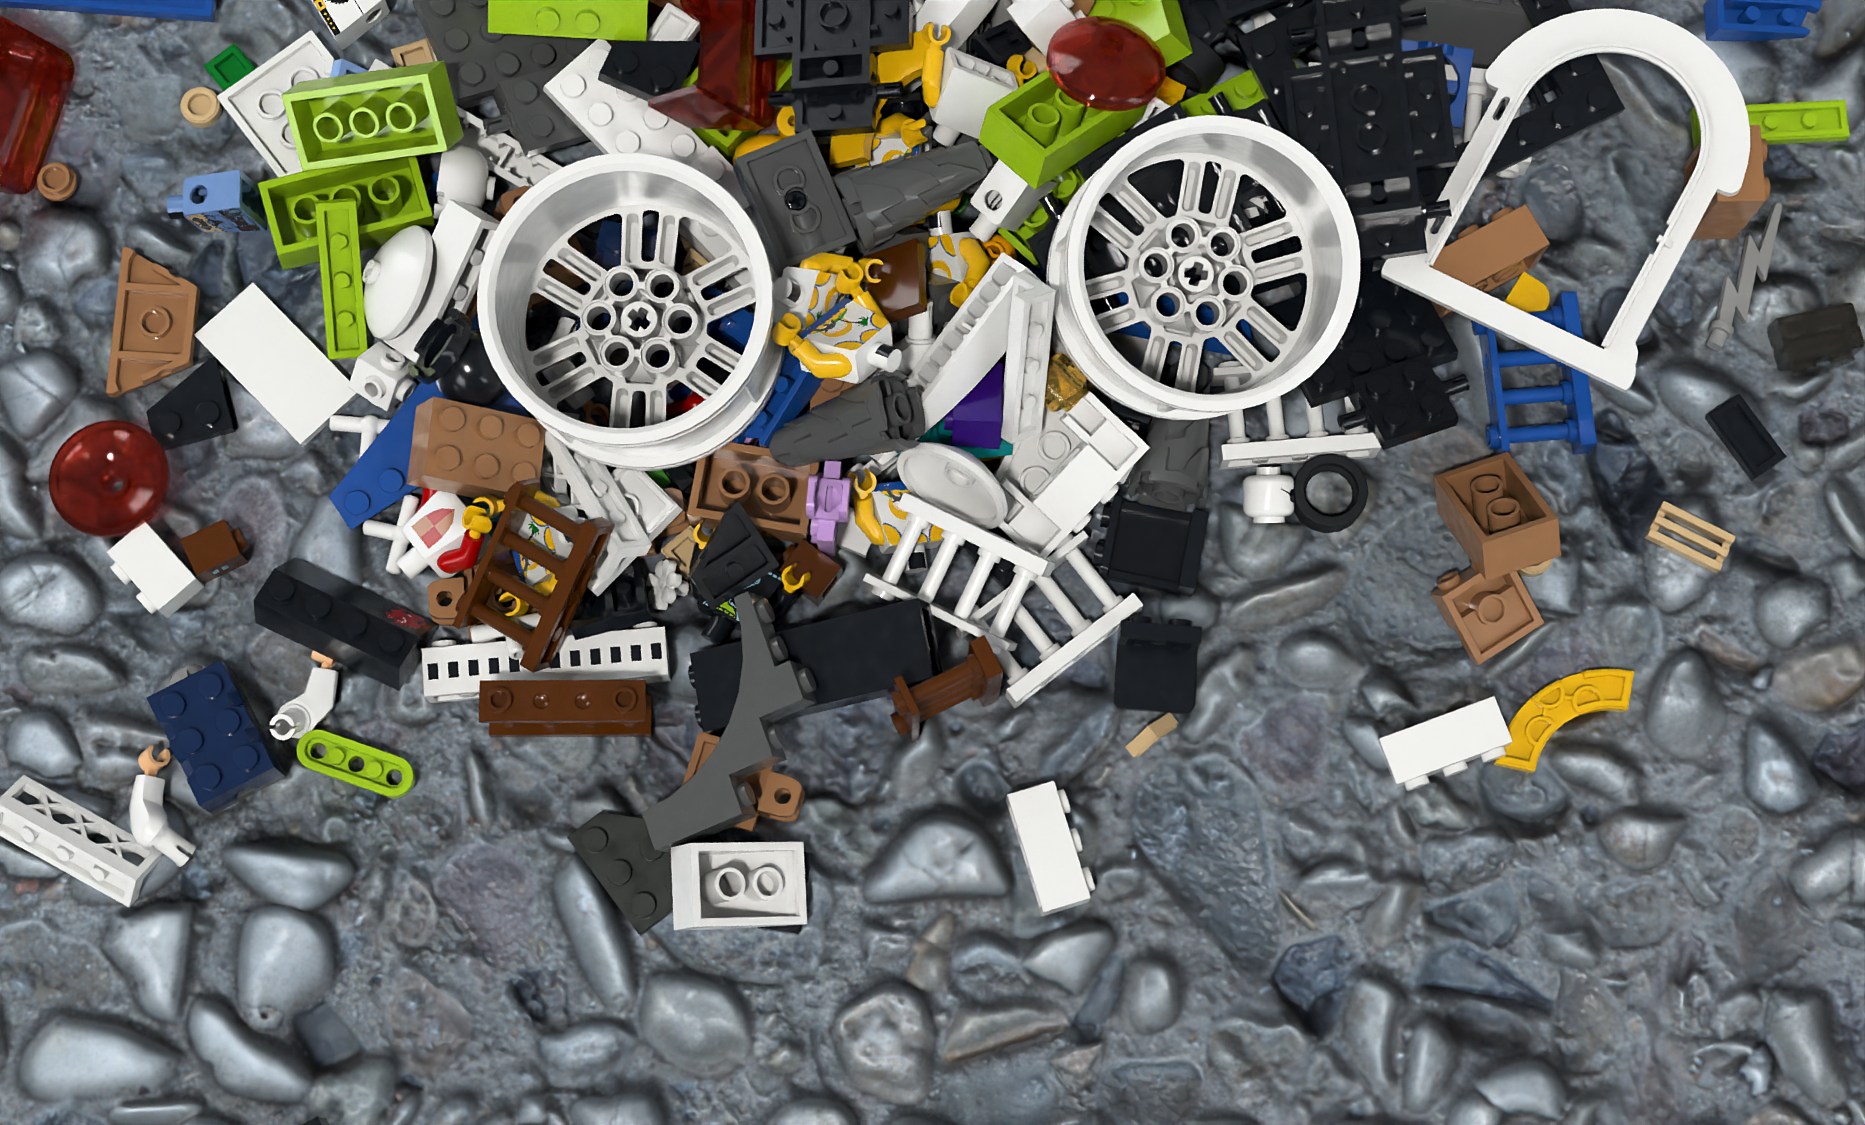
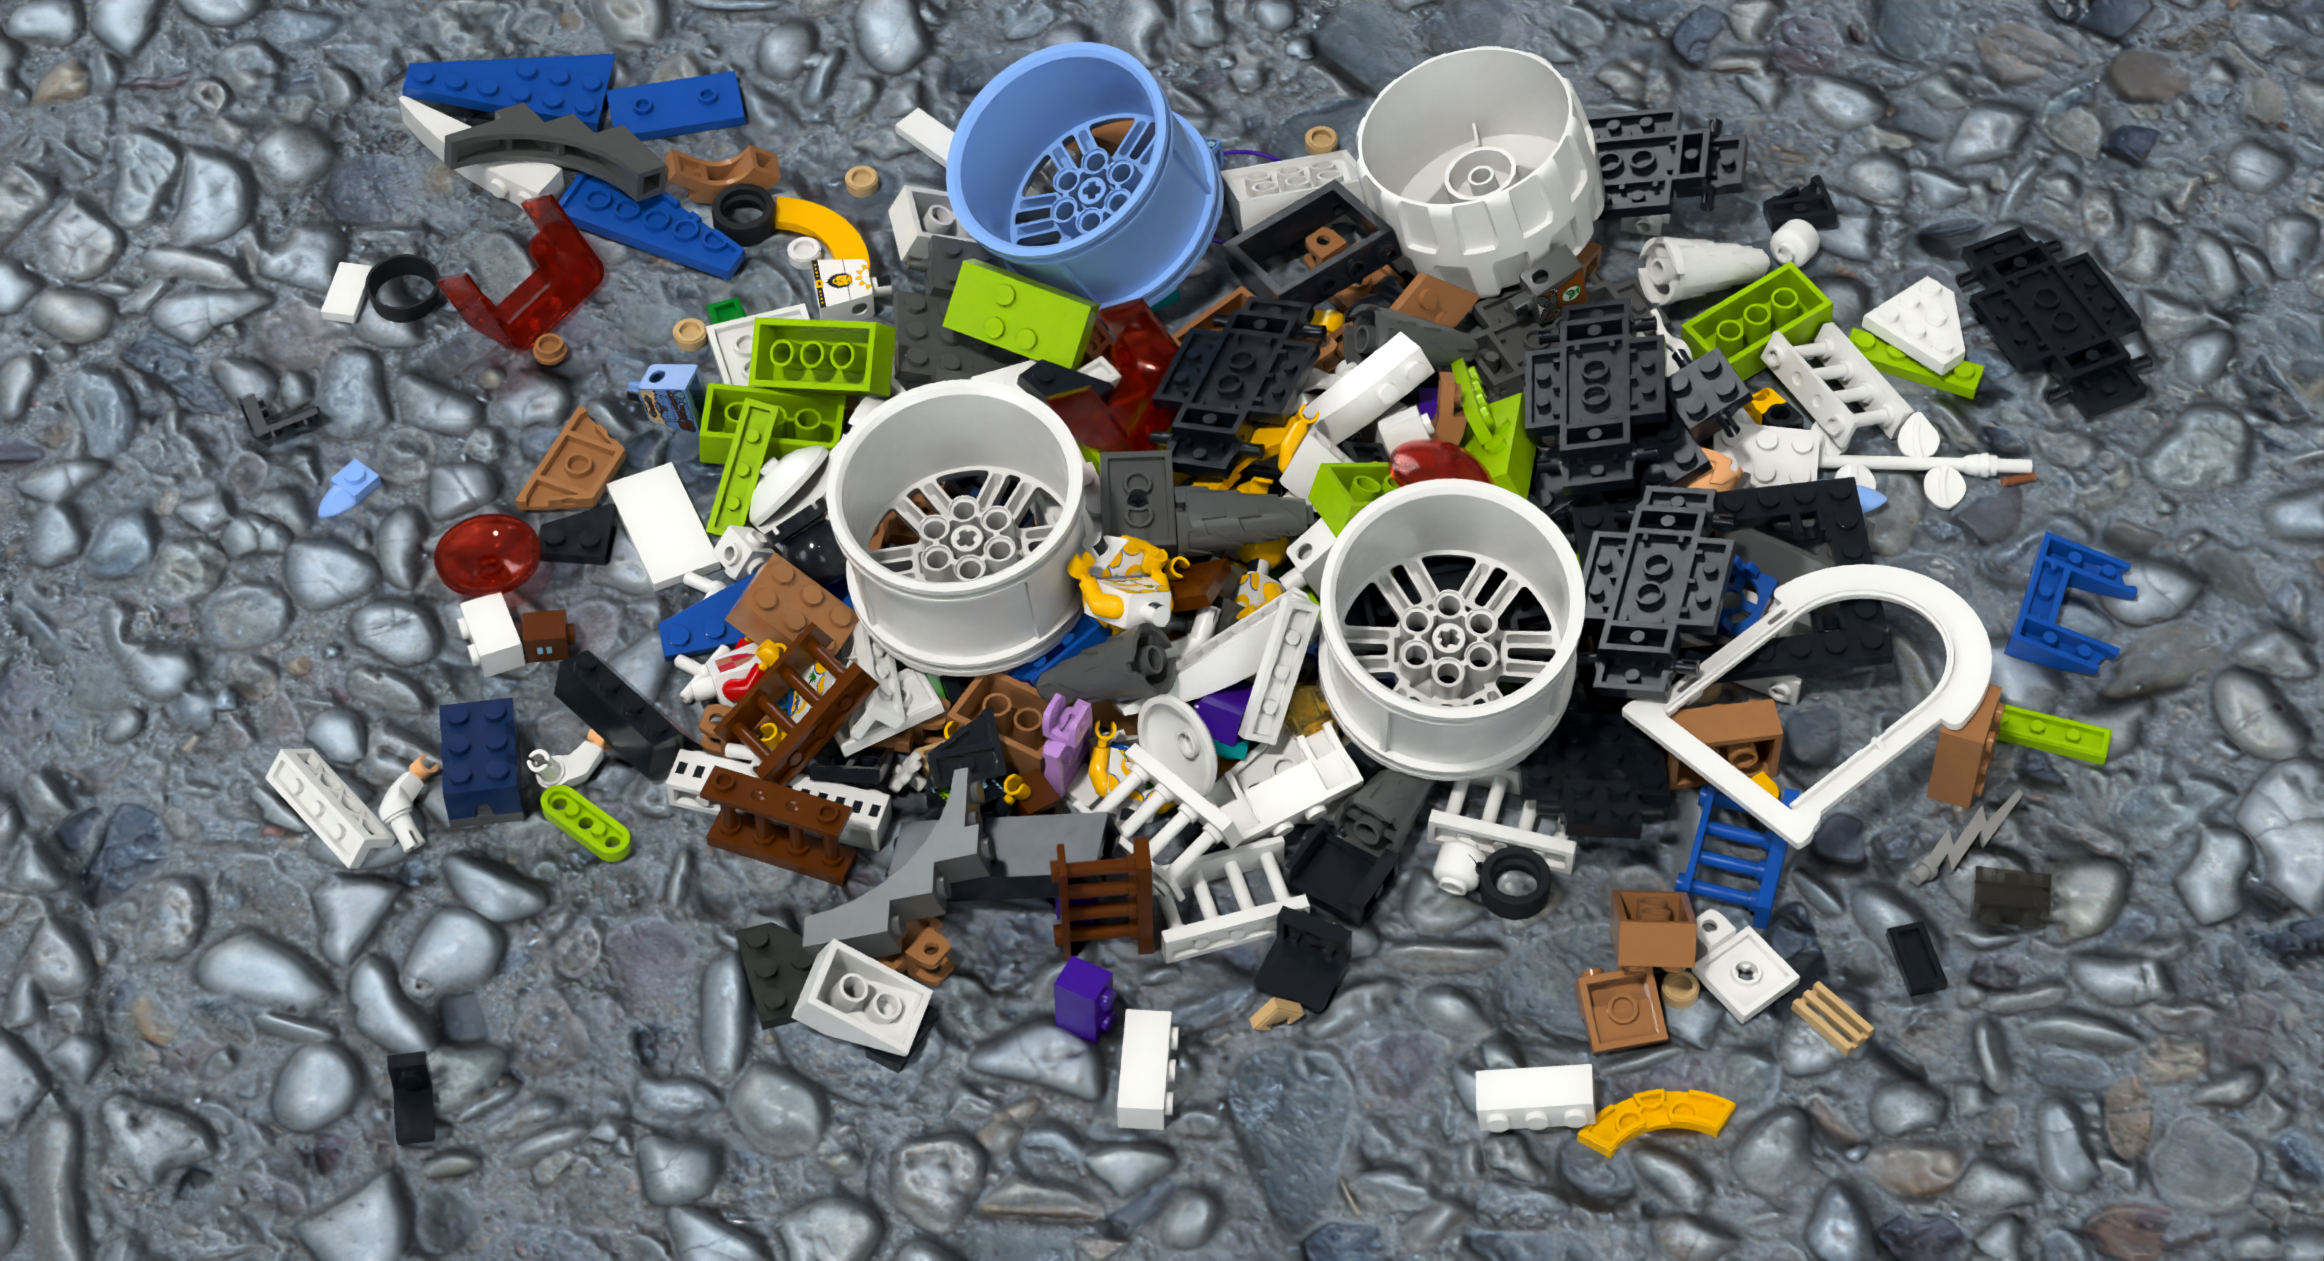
camera: 25 degrees right, 25 degrees down
none -> dark purple brick [1054,955,1117,1043]
none -> white plate [1691,909,1800,1024]

